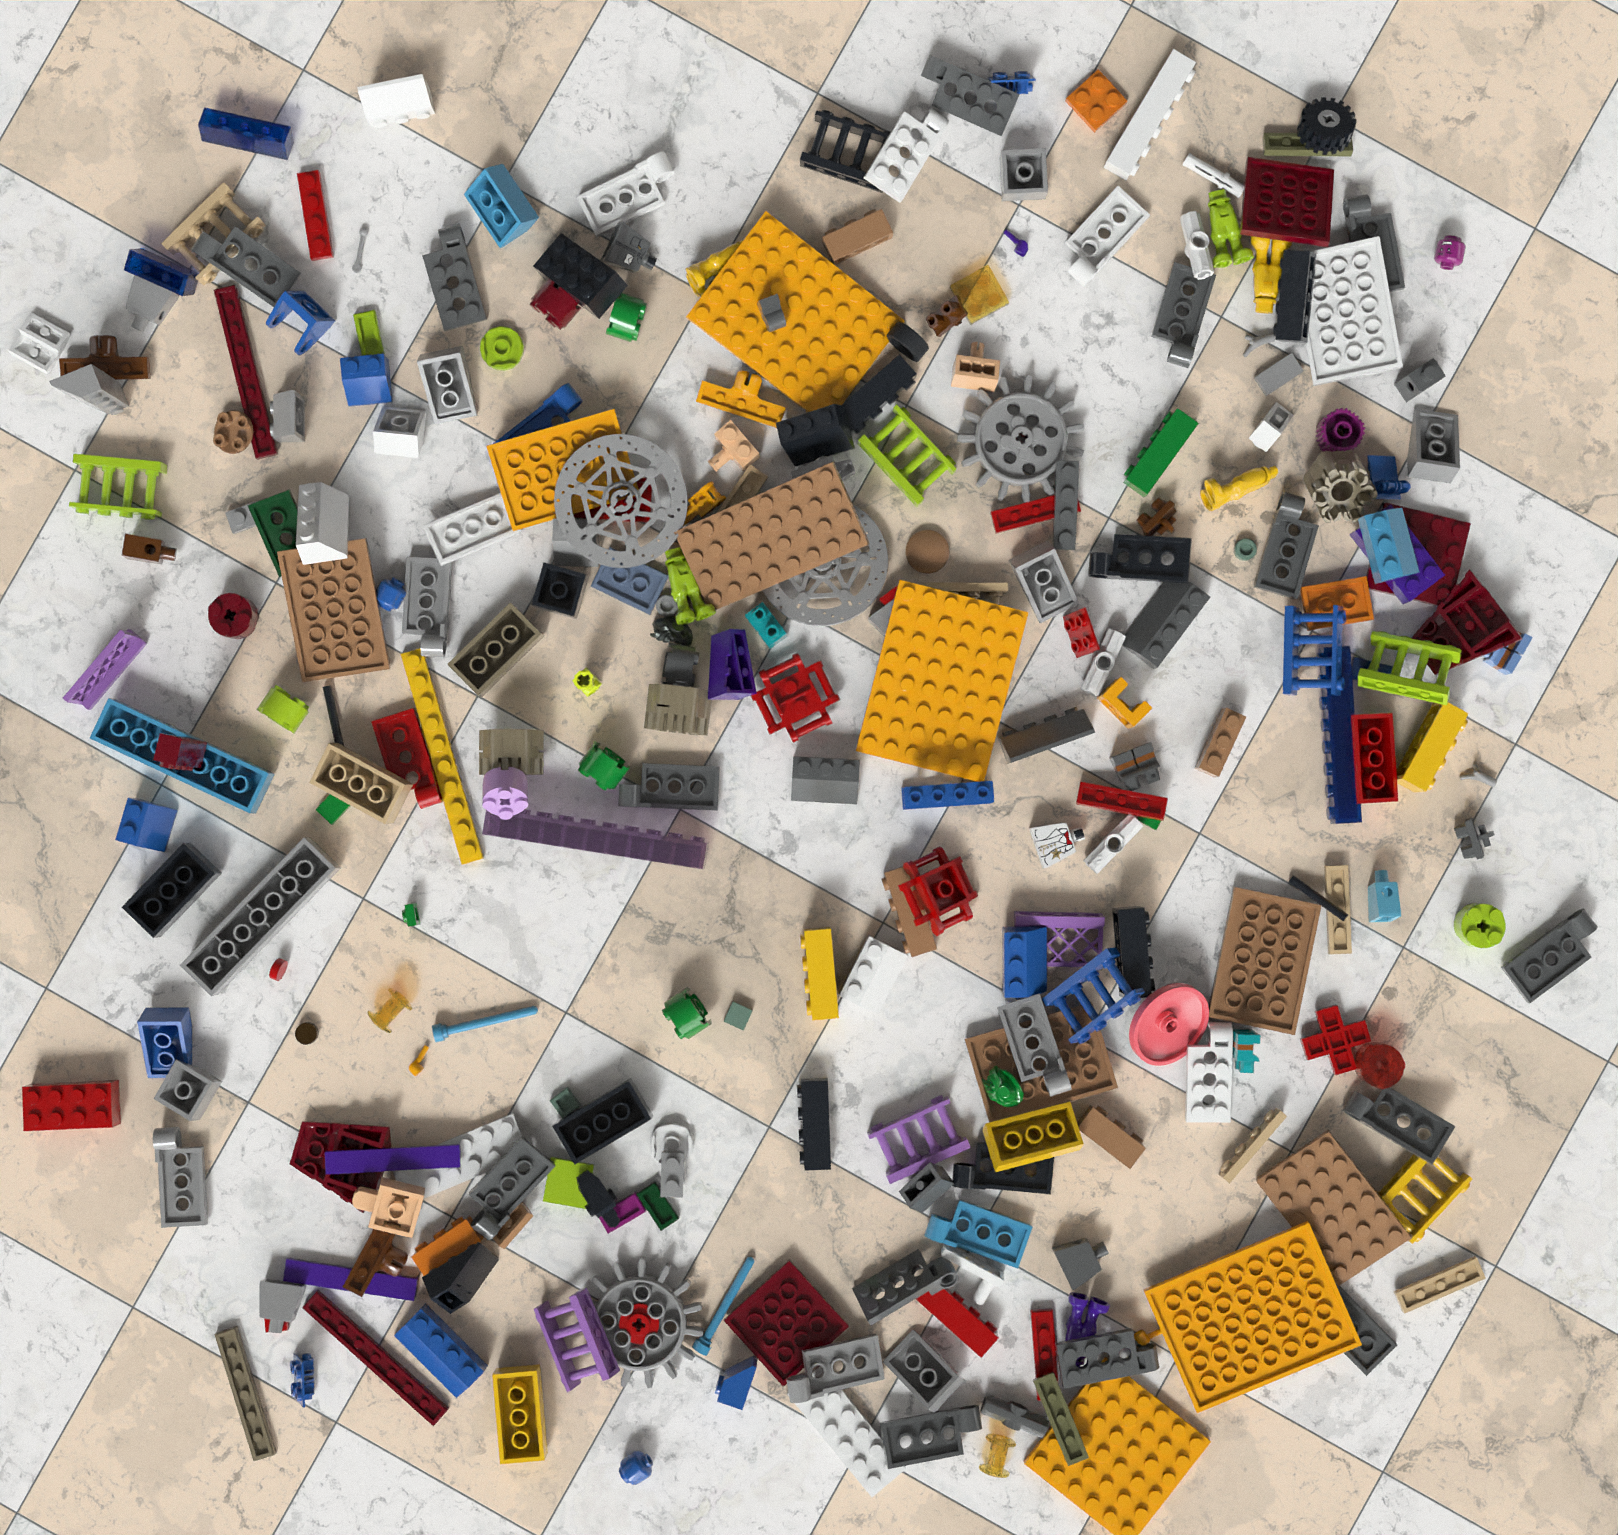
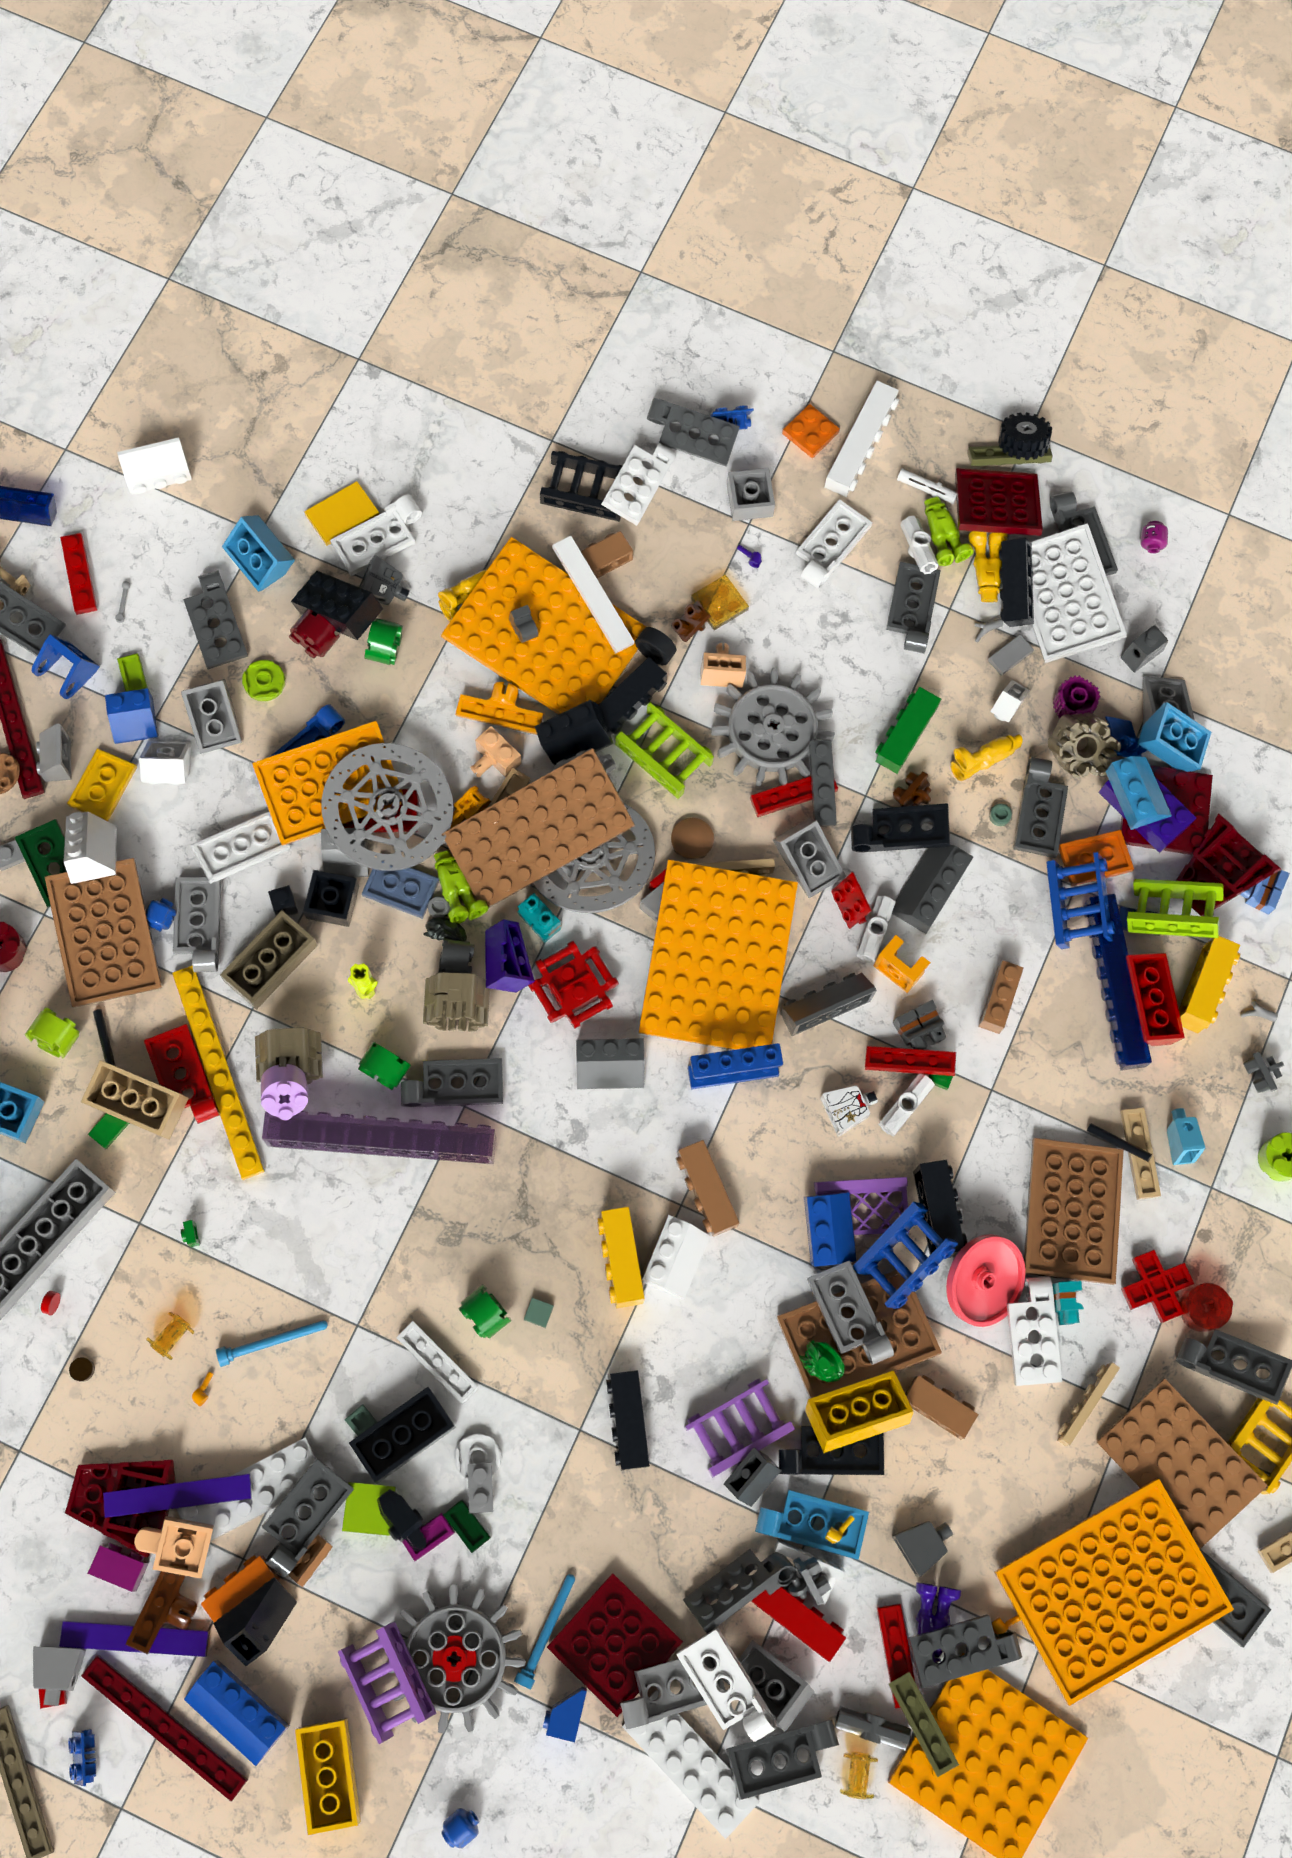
camera: 15 degrees left, 15 degrees down
red brick [898,846,978,936] -> none
none -> yellow tile [67,748,137,821]
none -> magenta brick [87,1542,149,1592]
none -> black brick [268,885,299,916]
none -> yellow tile [304,481,379,546]
none -> white plate [396,1321,479,1405]
none -> white tile [552,536,635,654]
none -> white hinge [676,1627,777,1742]
none -> dark grey hips [788,1557,832,1606]
none -> yellow hand [825,1515,855,1543]
none -> dark azure slope [1138,702,1212,772]

